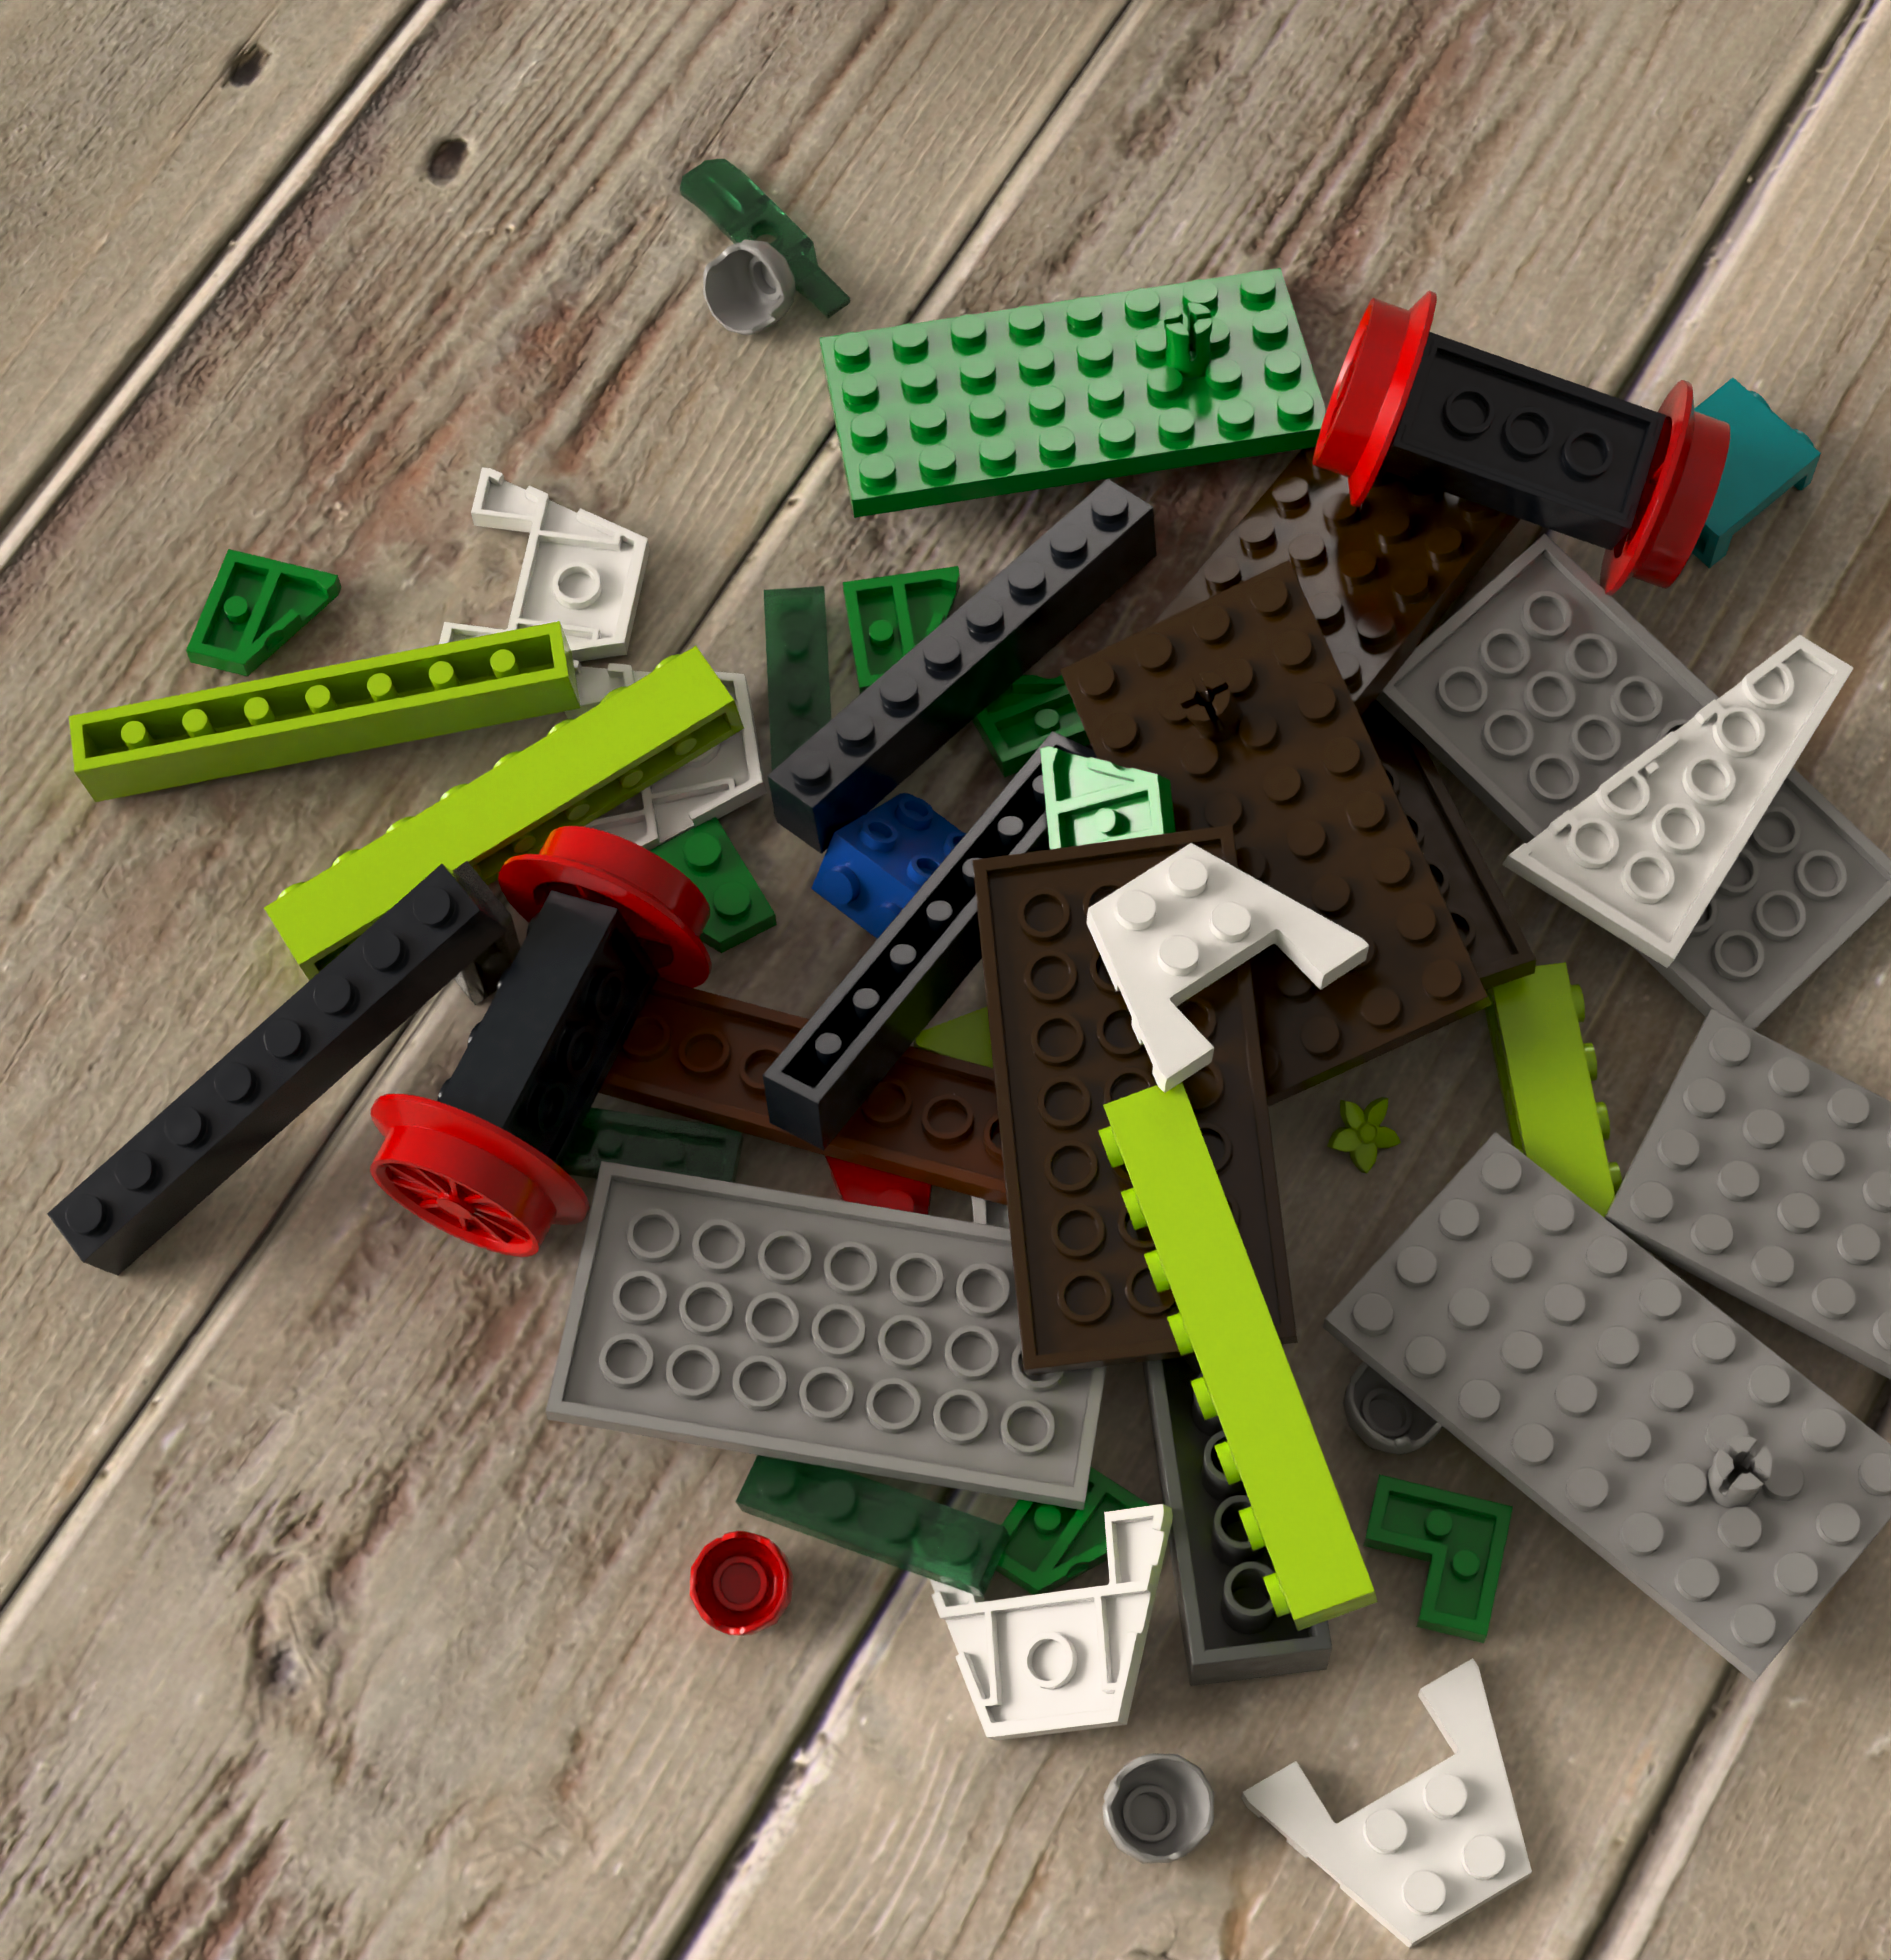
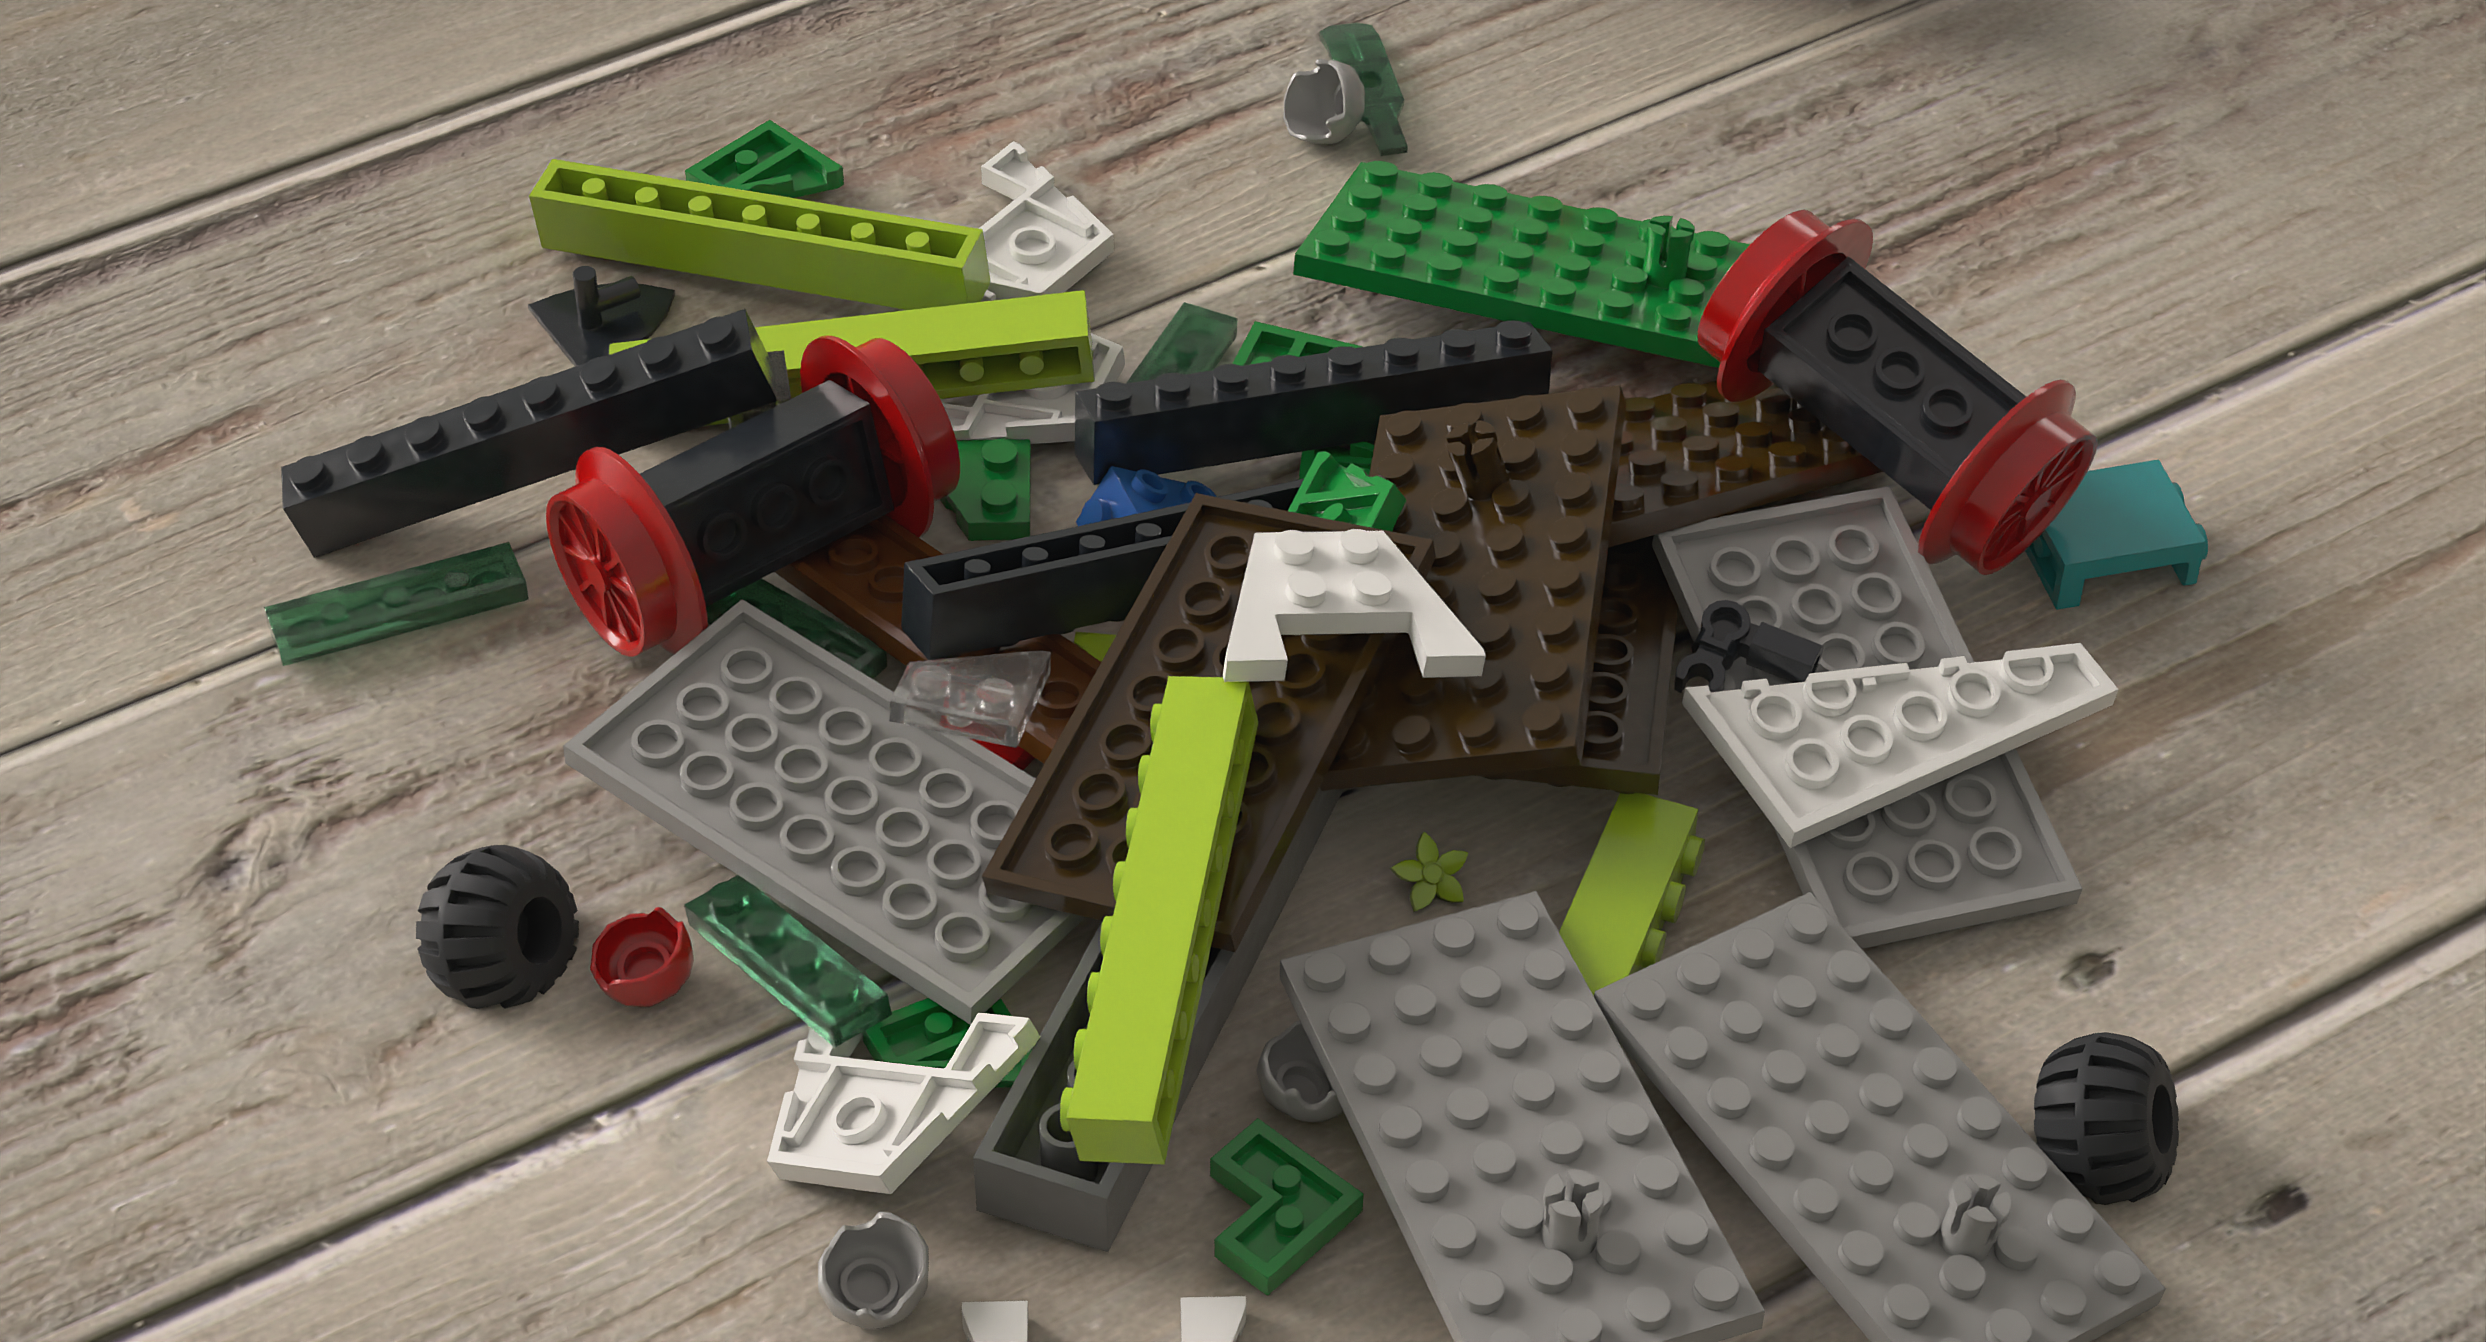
camera: 25 degrees right, 20 degrees down
none -> clear green plate [264,542,529,666]
none -> black wheel [416,845,579,1009]
none -> black shield [528,266,675,367]
none -> clear wing [889,650,1051,748]
none -> black bar [1674,600,1824,693]

